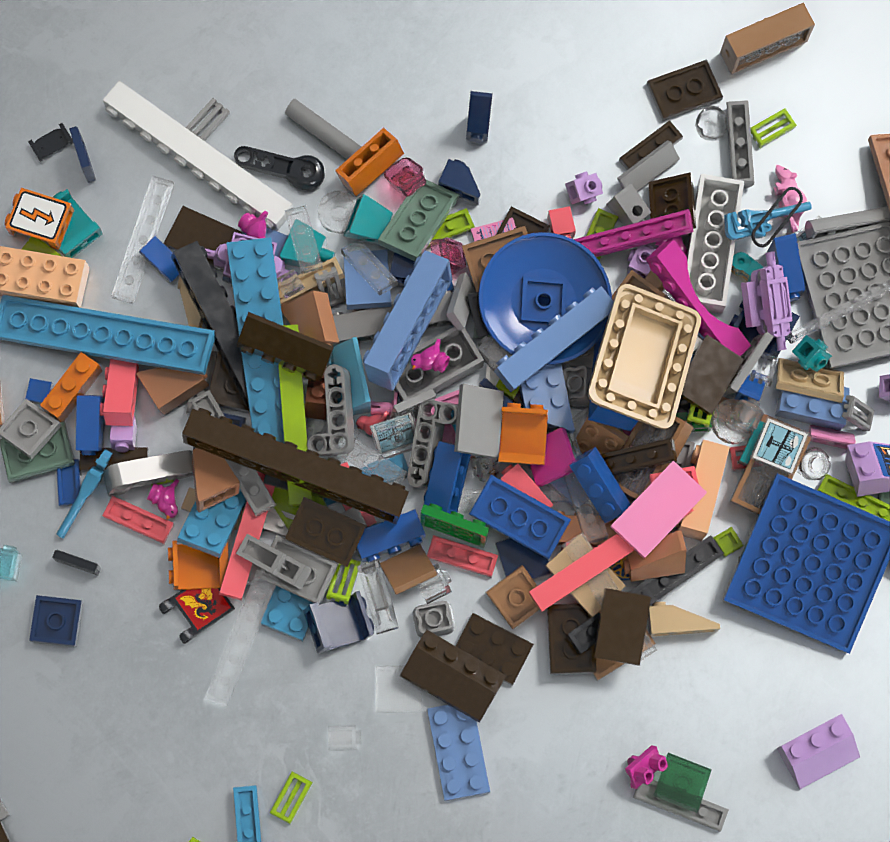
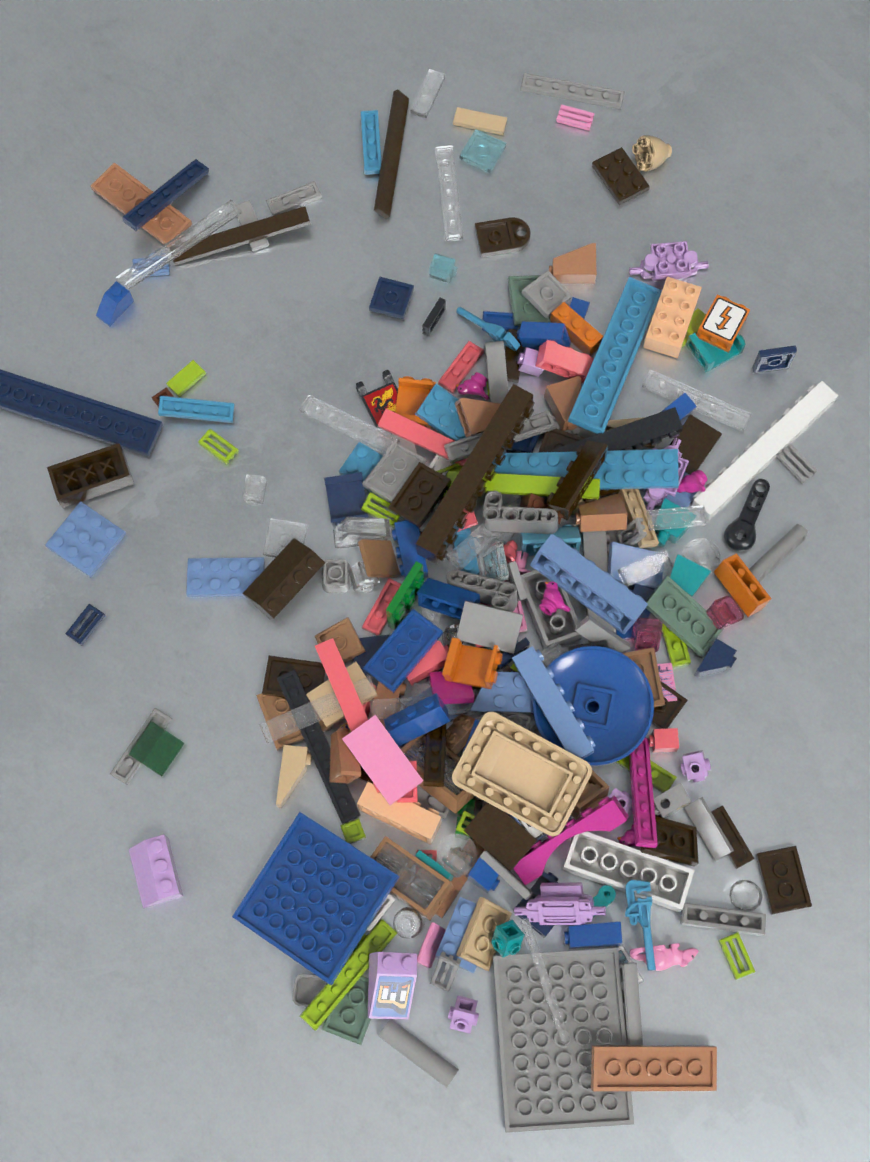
camera: 105 degrees right, 5 degrees down
black piece [28,123,73,162] -> none
light grey slope [236,534,312,589] -> none
clear tile [277,269,305,299] -> none
dark brown plate [456,613,534,686] -> none
dark blue slope [466,91,493,143] -> none
dark brown tile [593,588,651,666] -> none
dark pink hips [625,745,668,789] -> none
medium nougat brick [720,2,815,74] -> none
clear tile [749,353,777,387] -> none
tile [750,416,810,476] -> none
black piece [751,187,803,248] -> none

